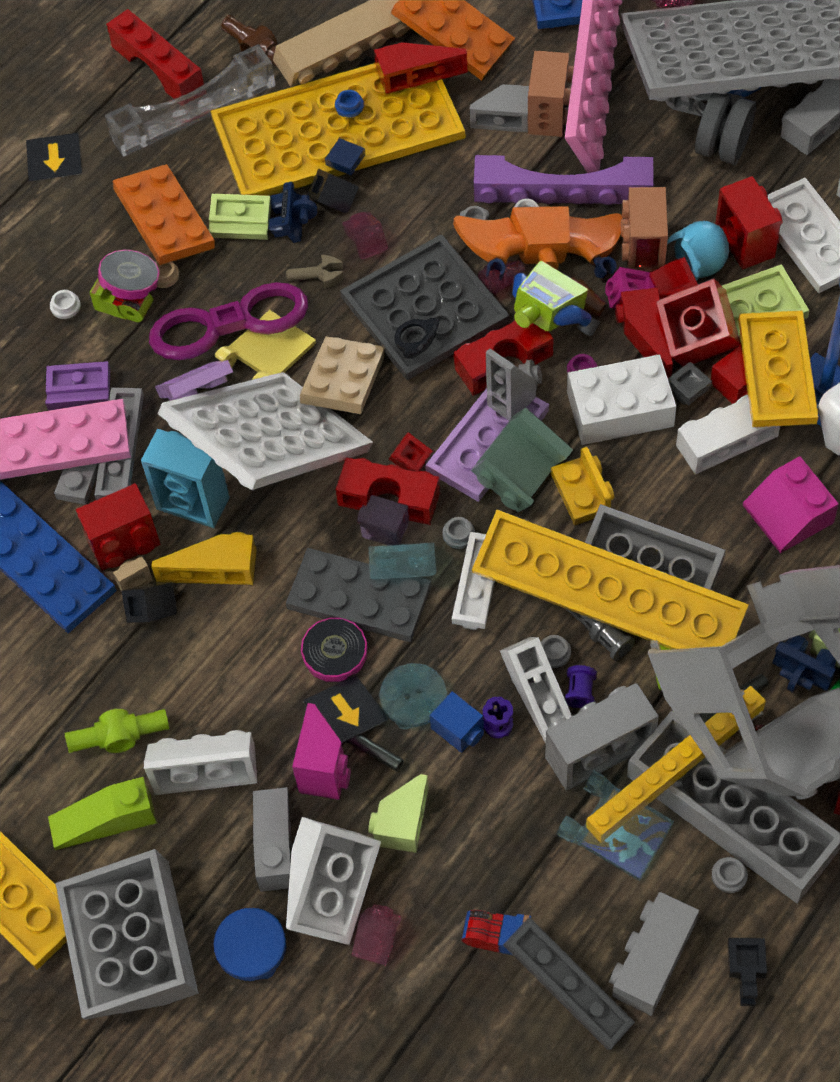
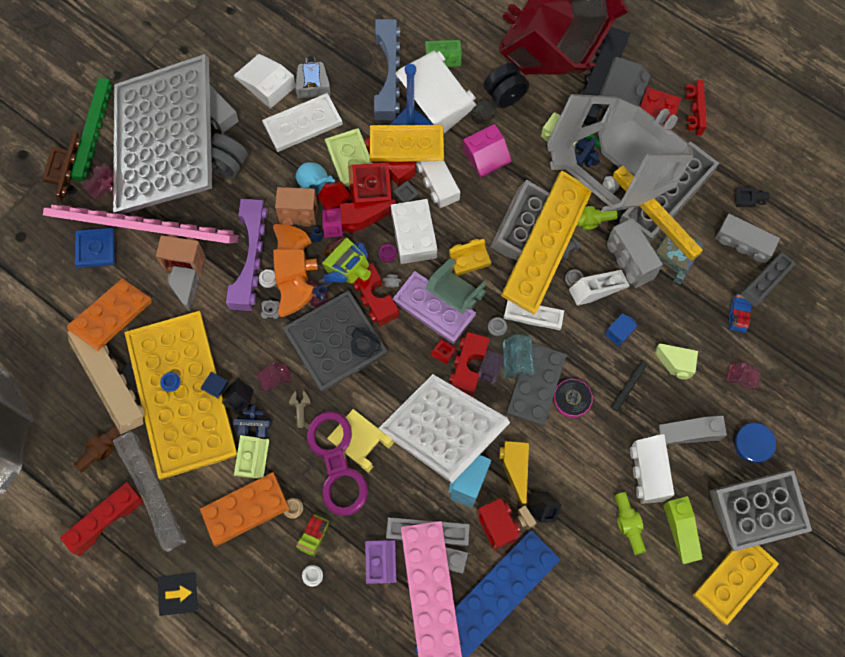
camera: 95 degrees left, 10 degrees up
tile [98,250,159,300] -> none
lavender plate [155,360,233,401] -> none
white slope [286,817,381,945] -> none
dark pink slope [292,703,351,800] -> none
tan plate [300,336,385,414] -> none
black sticker [303,676,388,743] -> none
red slope [374,43,468,94] -> none
clear light blue plate [379,663,447,729] -> none
dark purple bush [483,697,513,738] -> none
light grey slope [486,349,536,421] -> none
dark purple bush [565,665,597,709] -> none
light grey plate [711,857,748,893] -> none
red brick [715,176,783,270] -> none

